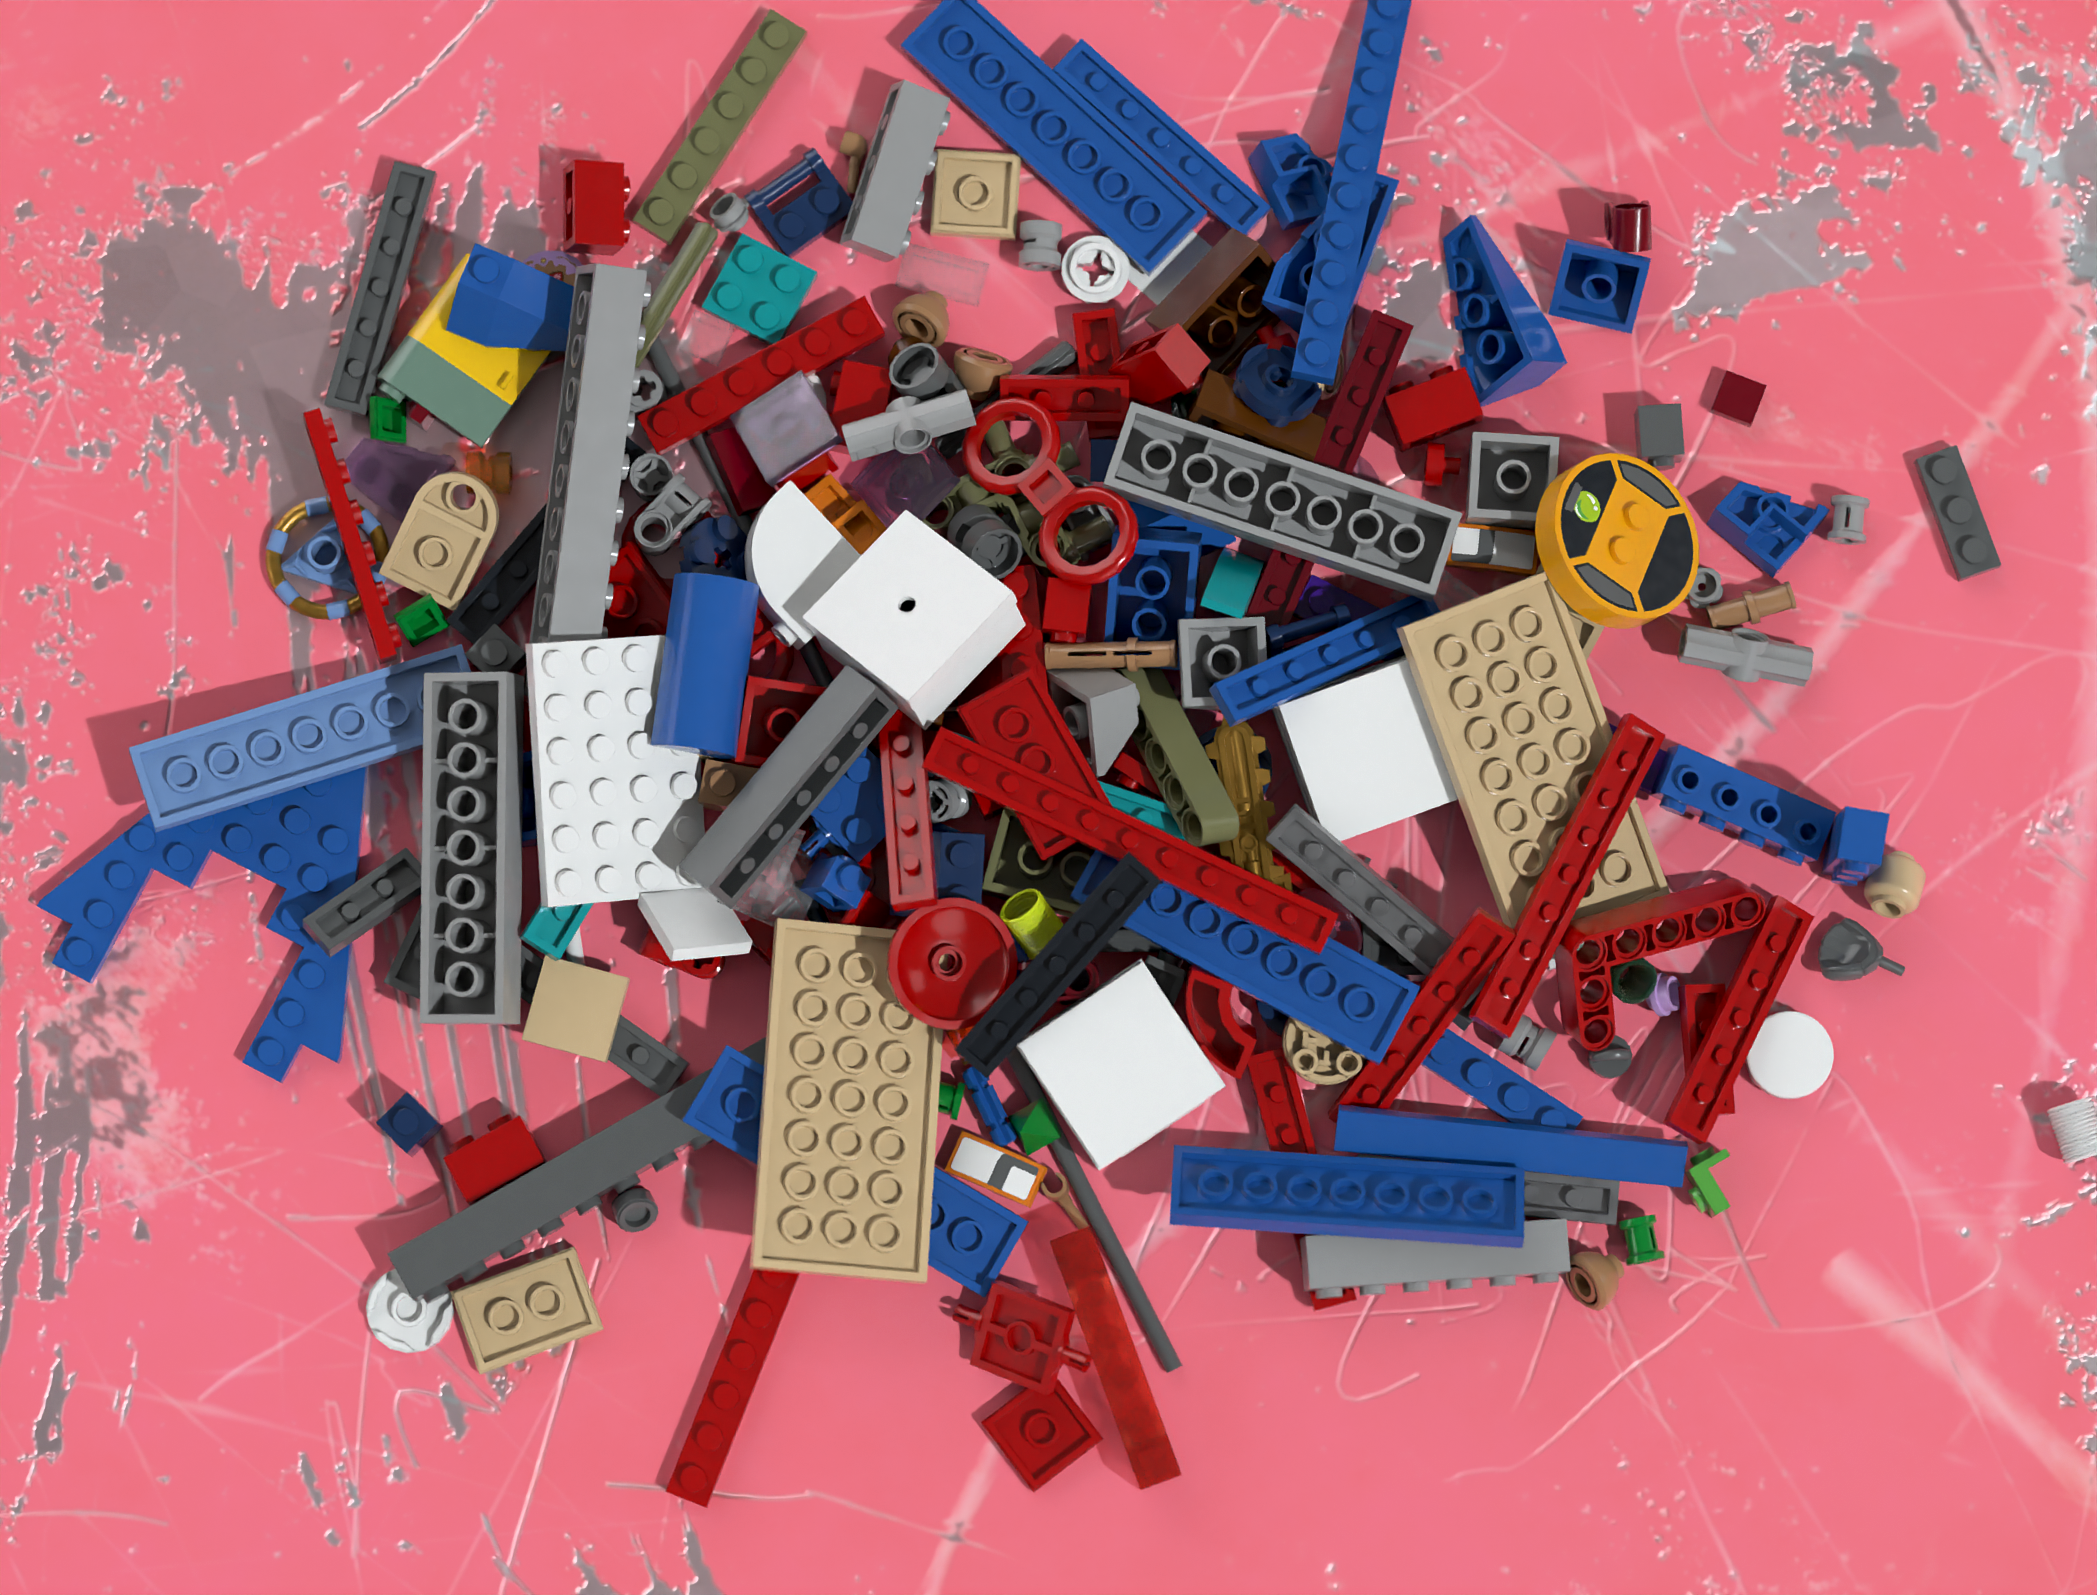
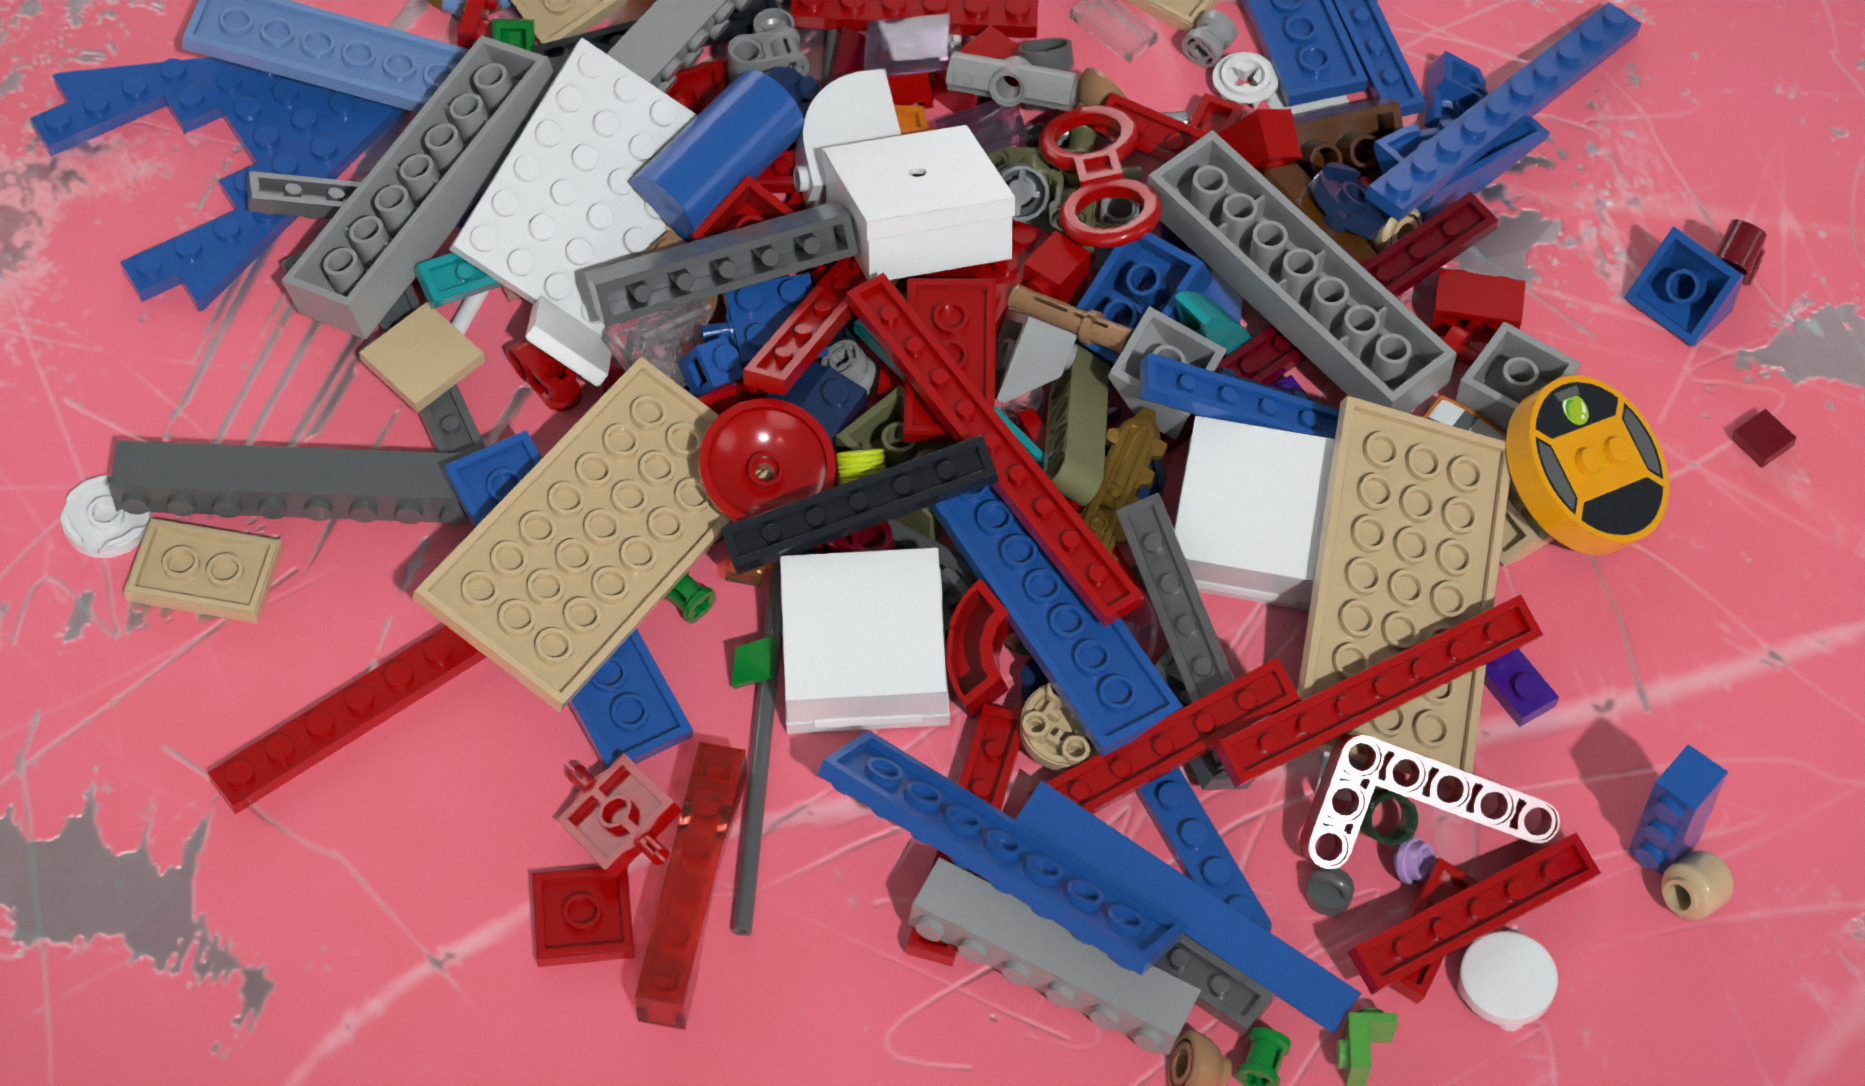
camera: 25 degrees right, 25 degrees down
dark blue brick [376,1092,444,1157] -> none
red brick [443,1114,547,1206] -> none
dark grey tile [611,1188,658,1232] -> none
medium nougat brick [892,291,950,348] -> none
slope [945,1131,1048,1208] -> none
blue axle [962,1066,1016,1147] -> none
medium nougat hand [1041,1172,1088,1231] -> none
blue wedge [1443,215,1567,407] -> none
light grey wheel [1498,1014,1557,1071] -> none
dark grey brick [1634,403,1685,471] -> none
blue brick [1650,744,1836,866] -> none
light grey piece [1677,623,1814,687] -> none
light grey plate [1685,566,1723,608] -> none
blue slope [1706,481,1830,578] -> none
medium nougat pin [1706,581,1797,630] -> none
dark grey piece [1818,918,1905,981] -> none
light grey bush [1827,495,1870,545] -> none

